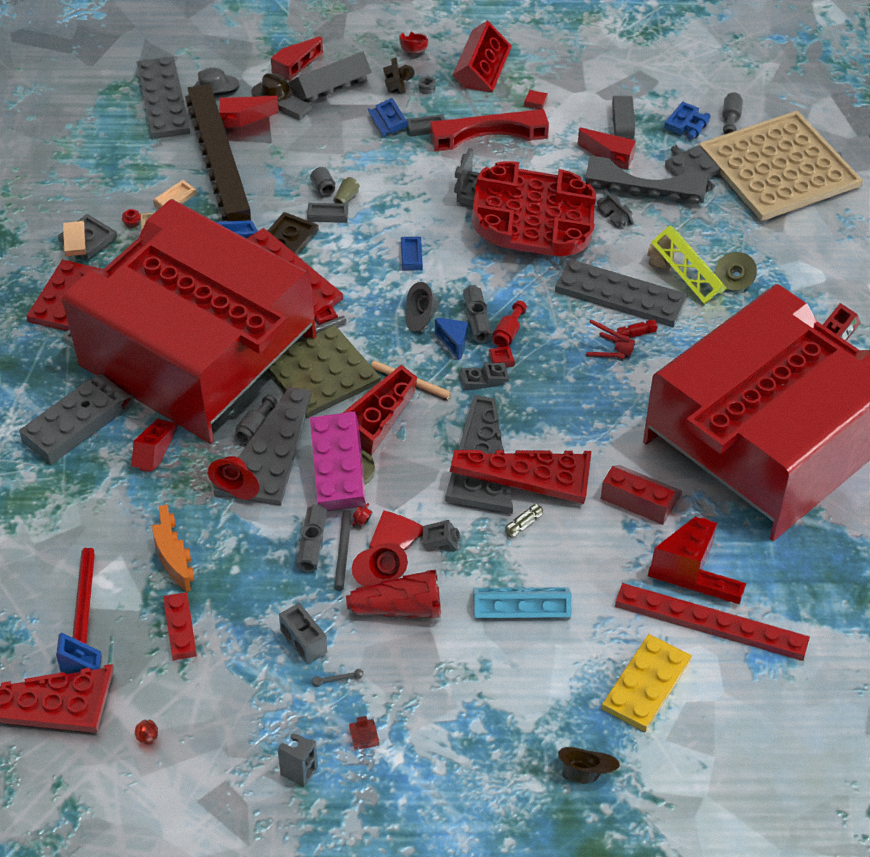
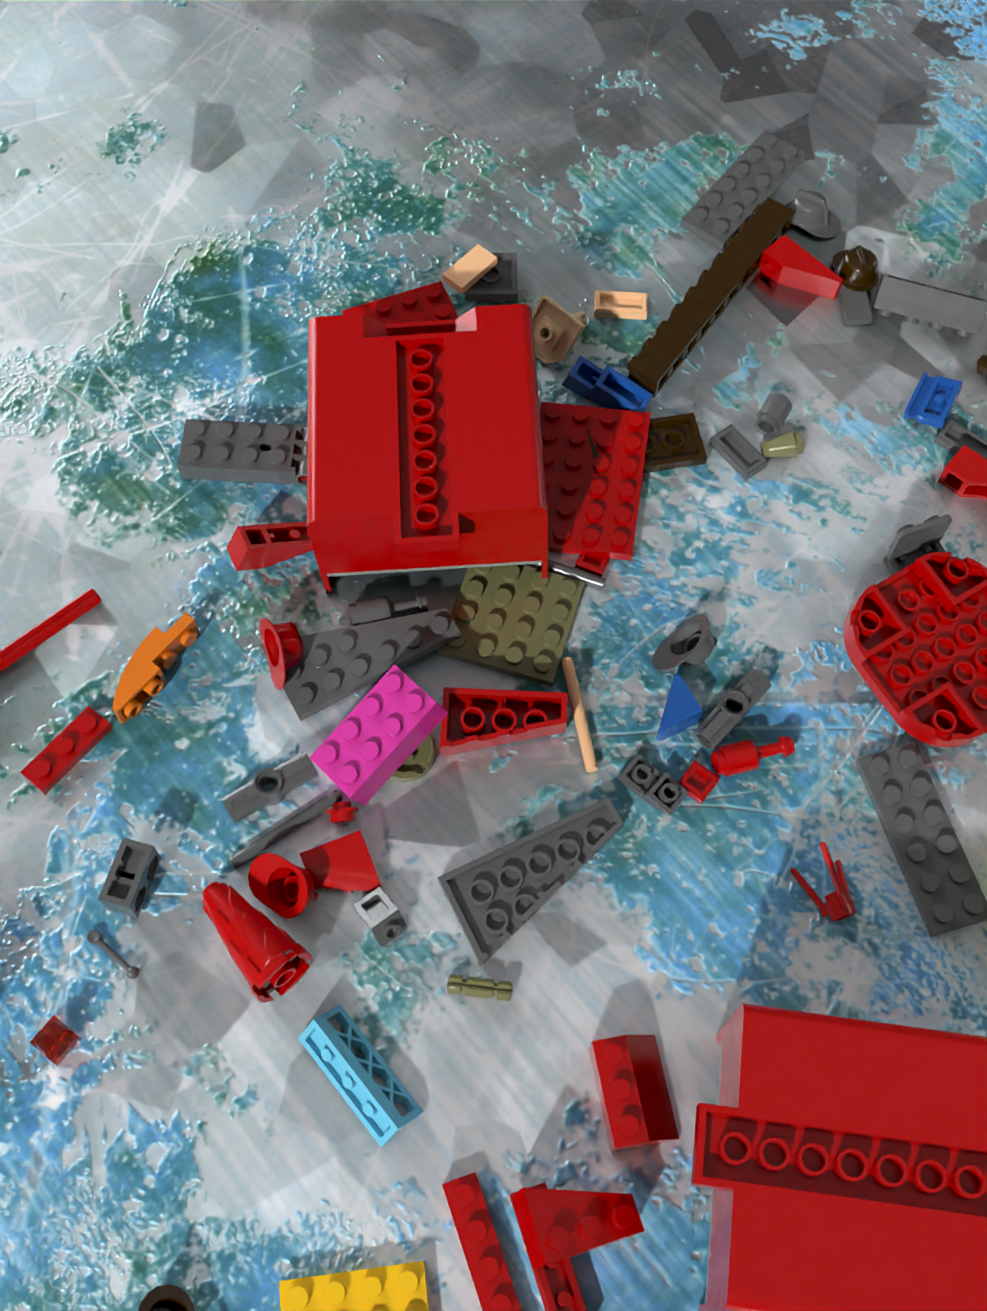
camera: 50 degrees right, 15 degrees up
red plate [122,209,141,228] -> none
red slope [271,36,323,81] -> none
blue tile [401,236,423,271] -> none
red wing [449,450,592,504] -> none
red axle [617,319,658,338] -> none

